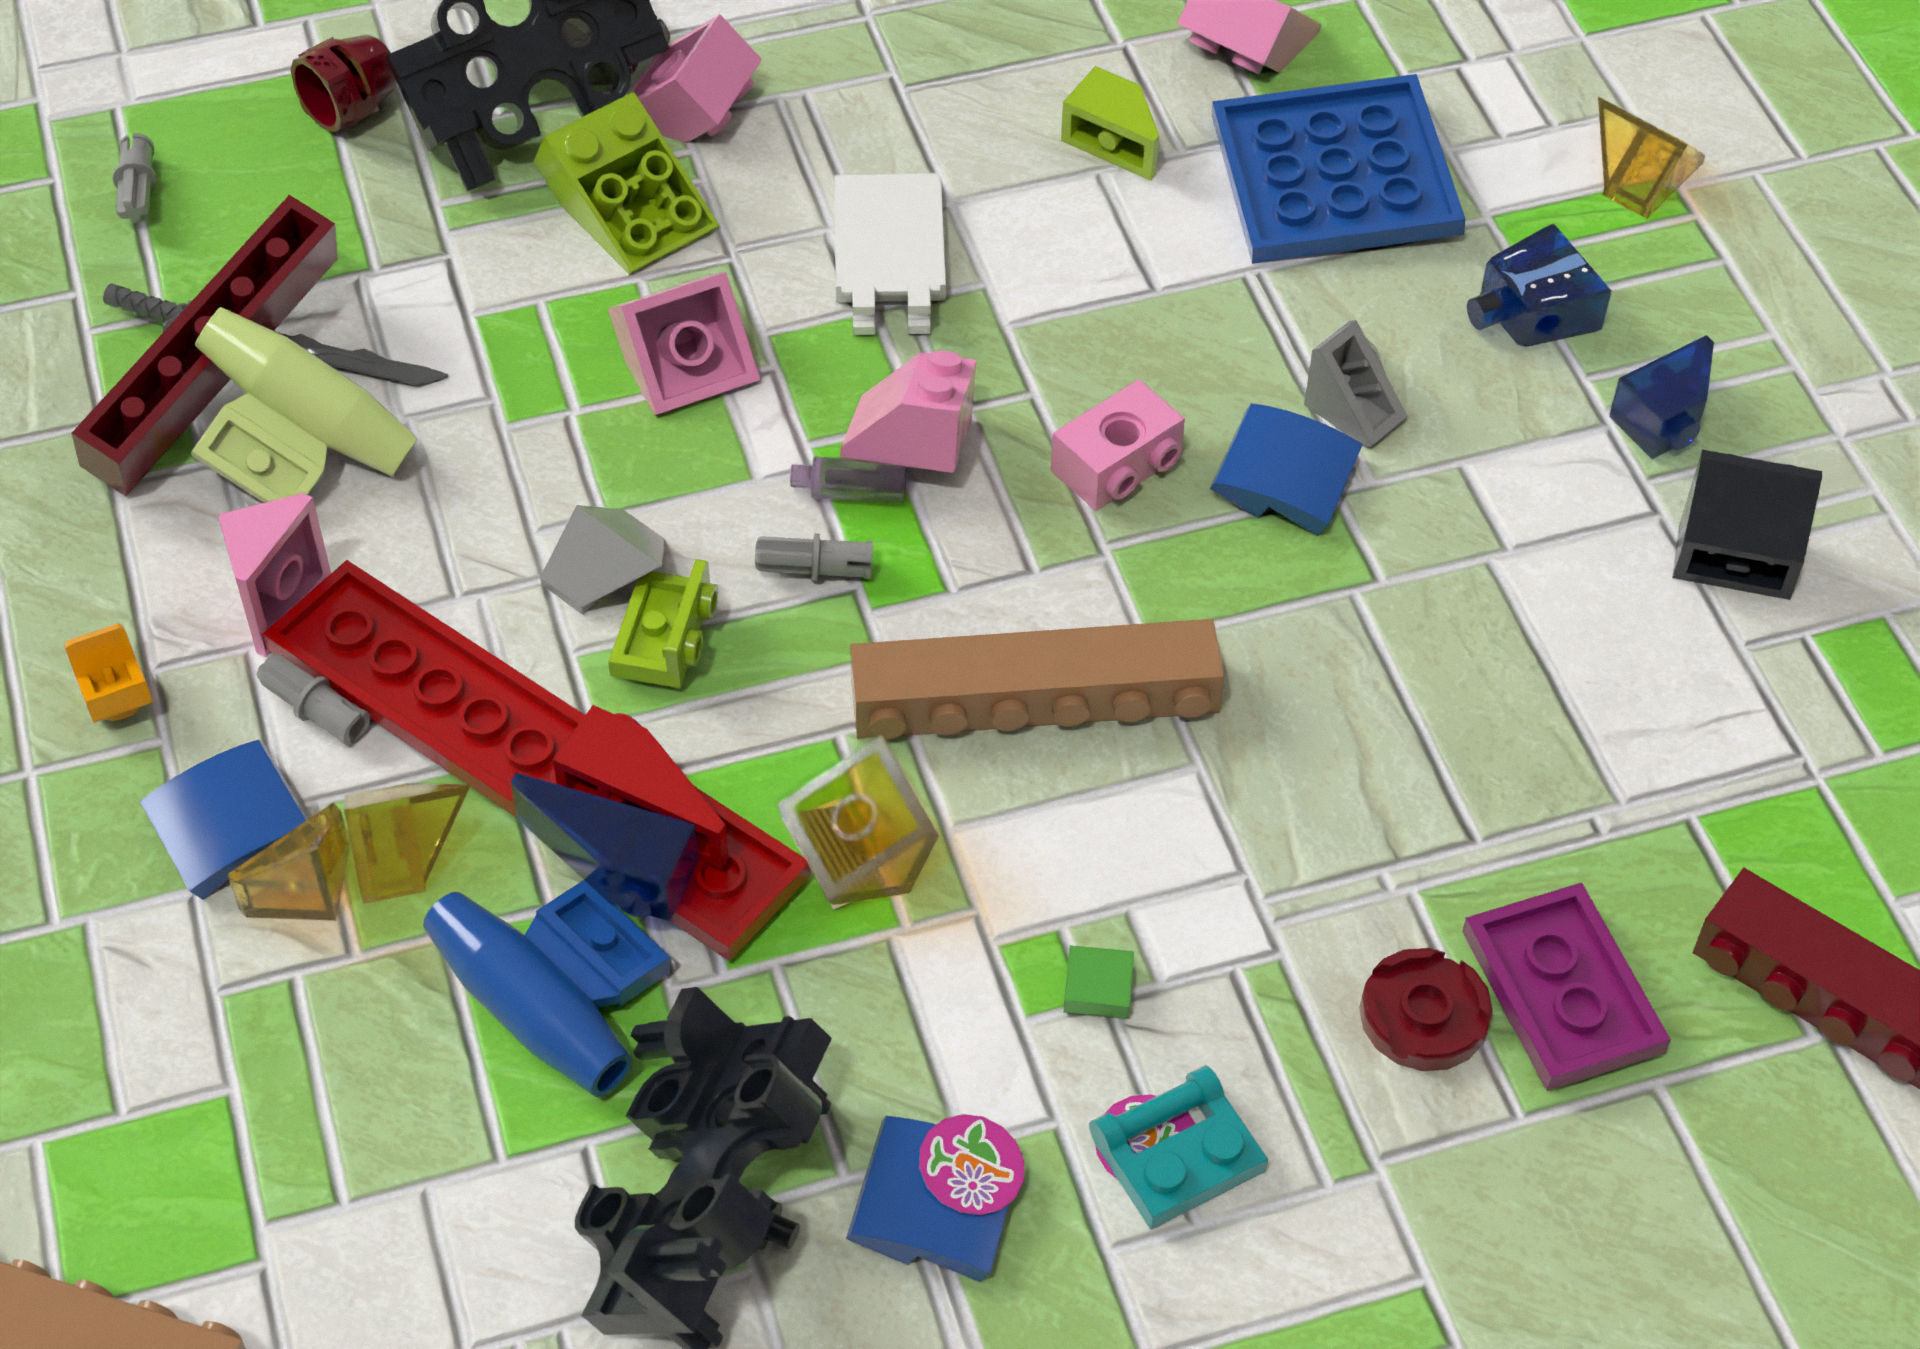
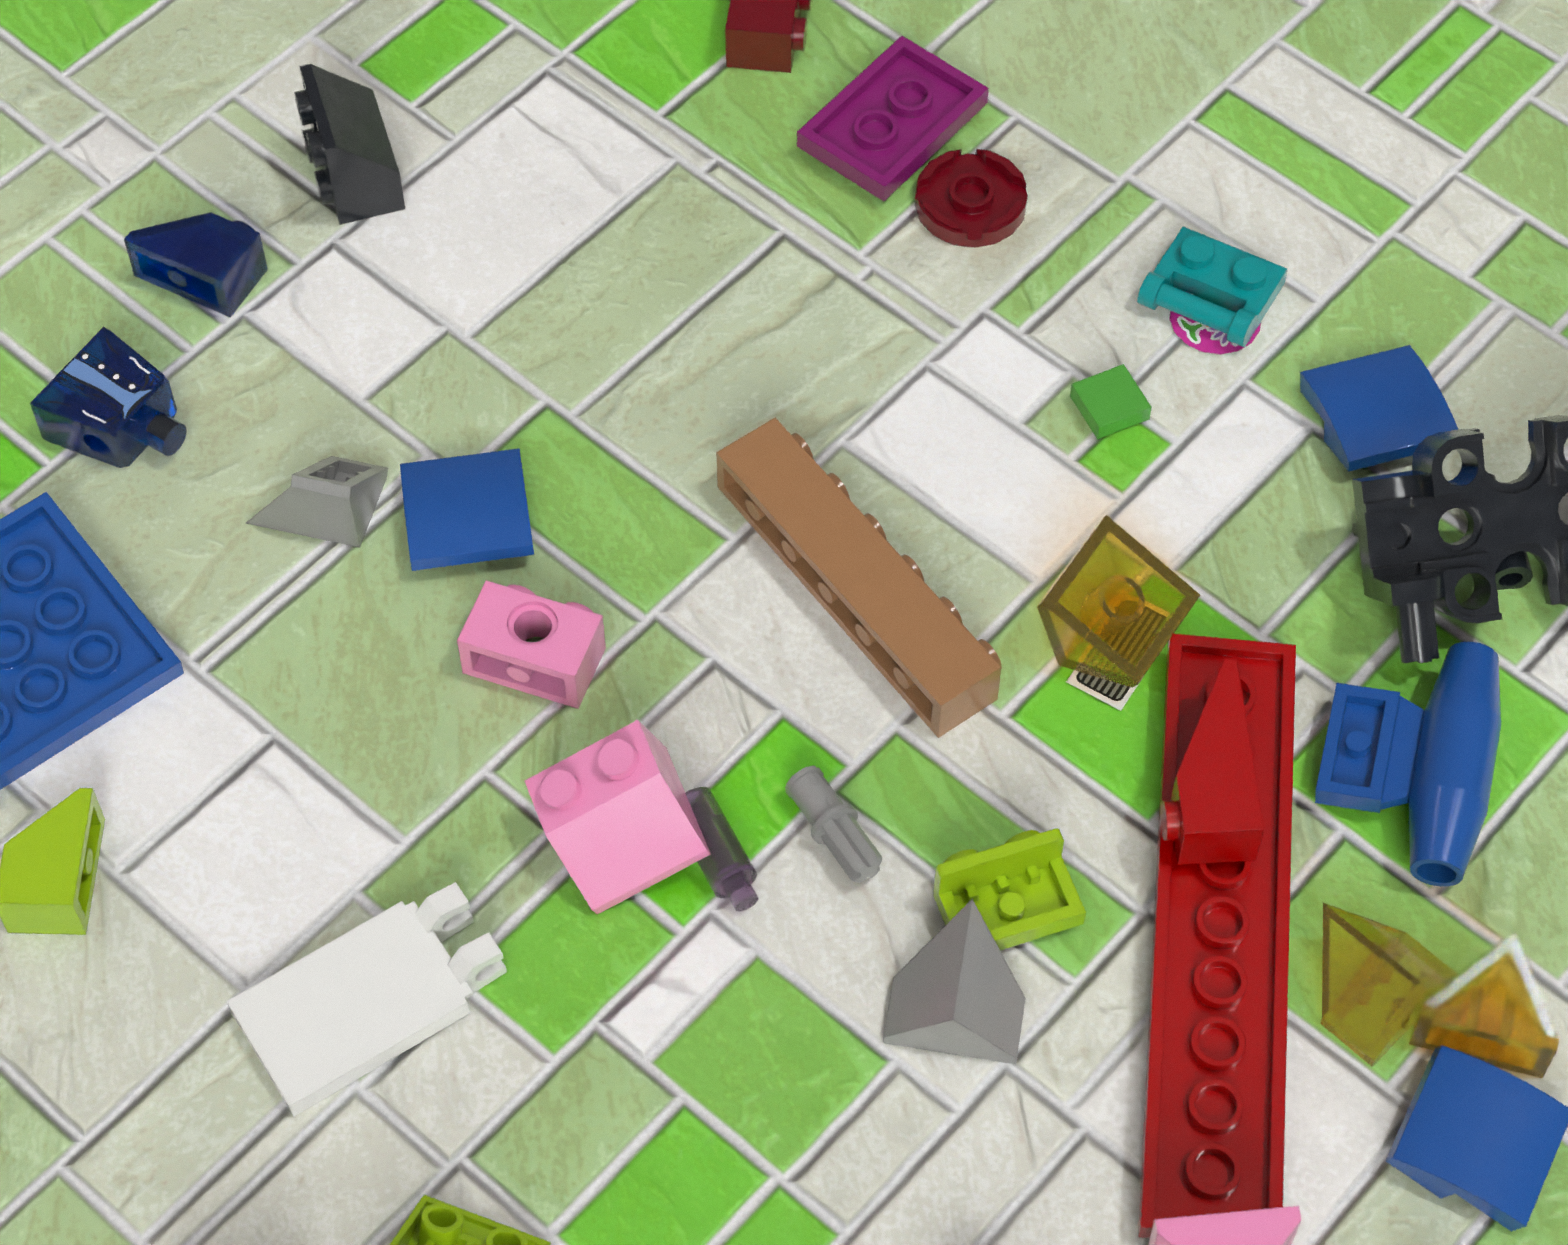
camera: 120 degrees left, 5 degrees up
light grey axle [256,654,371,746] -> none
clear blue slope [510,773,699,922] -> none
bright pink slope [607,272,760,415] -> none
sticker [919,1114,1024,1215] -> none

